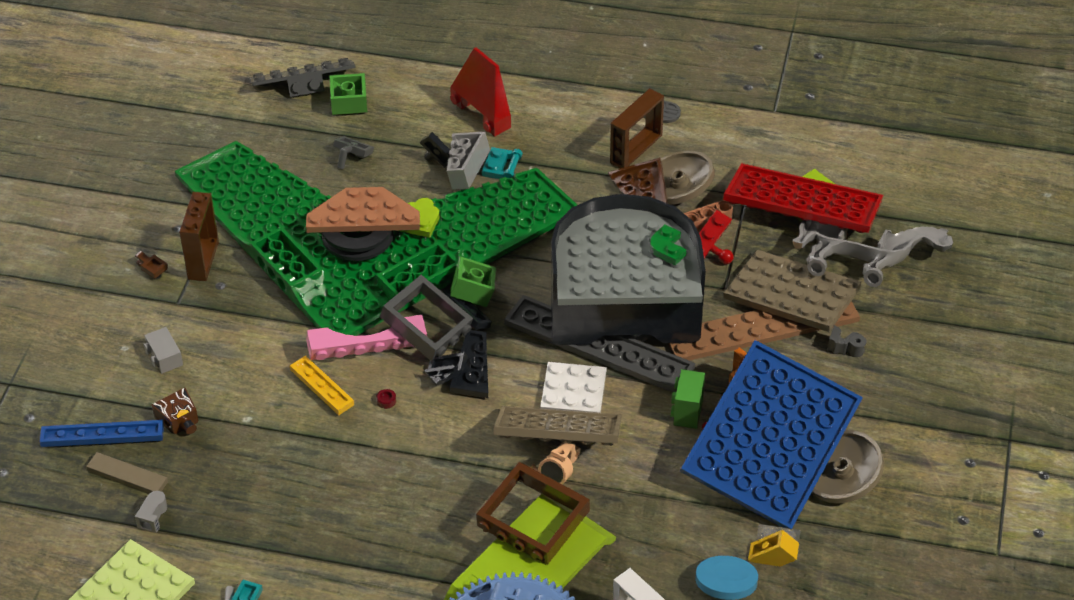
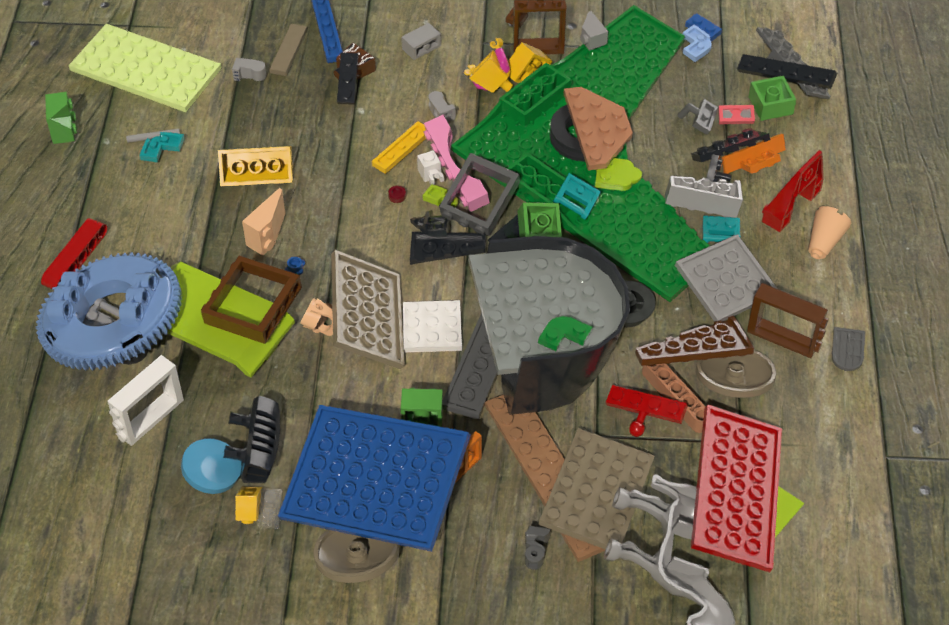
camera: 80 degrees right, 5 degrees up
none -> yellow slope [218,146,293,186]
none -> black piece [223,396,280,483]
none -> light nougat slope [242,188,285,256]
none -> blue plate [285,257,305,275]
none -> black plate [337,52,359,105]
none -> white brick [417,150,444,184]
none -> lime plate [422,184,458,208]
none -> light grey leg [428,91,456,122]
none -> yellow torso [464,38,513,93]
none -> yellow brick [508,42,553,83]
none -> teal plate [553,173,601,220]
none -> light grey slope [580,11,608,50]
none -> light grey plate [675,234,777,322]
none -> light blue plate [683,25,711,62]
none -> blue plate [685,13,722,42]
none -> black wing [691,128,771,162]
none -> coral piece [718,105,755,124]
none -> orange bracket [722,133,786,174]
none -> black plate [737,54,837,89]
none -> light nougat cone [808,206,851,259]

